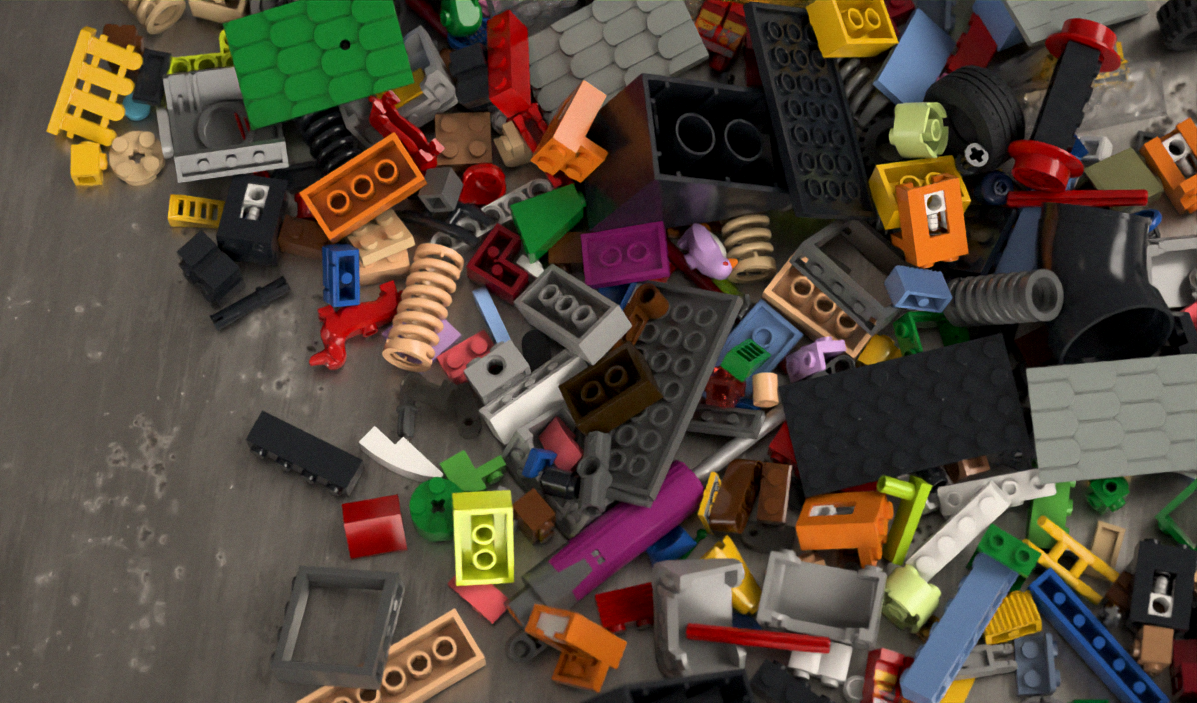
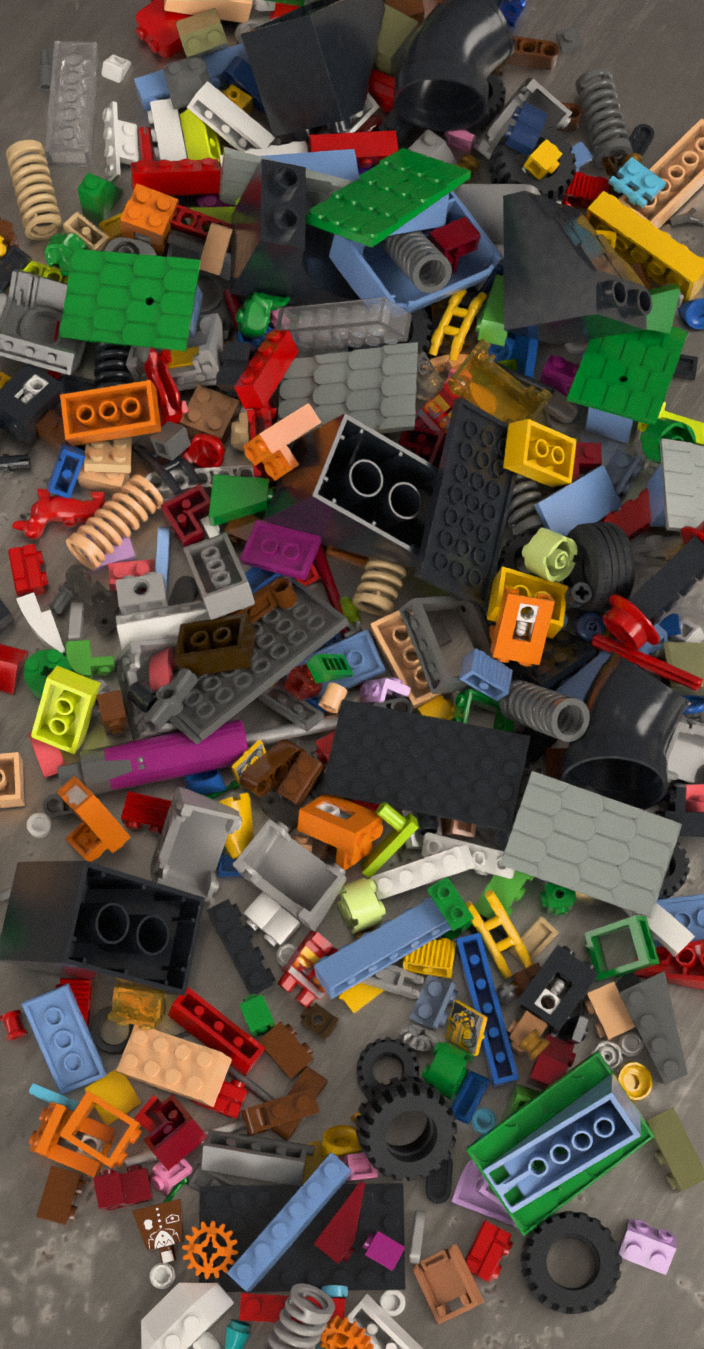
camera: 25 degrees right, 0 degrees up
blue tile [522,448,557,478] -> none
lavender animal [677,223,738,280] -> none
red axle [686,623,831,654] -> none
none -> red brick [8,544,49,598]
none -> white tile [27,813,52,838]
none -> green head [44,233,87,276]
none -> light grey beam [68,602,85,641]
none -> dark red brick [398,426,447,468]
none -> piece [445,999,488,1056]
none -> pearl gold wheel [518,1028,550,1061]

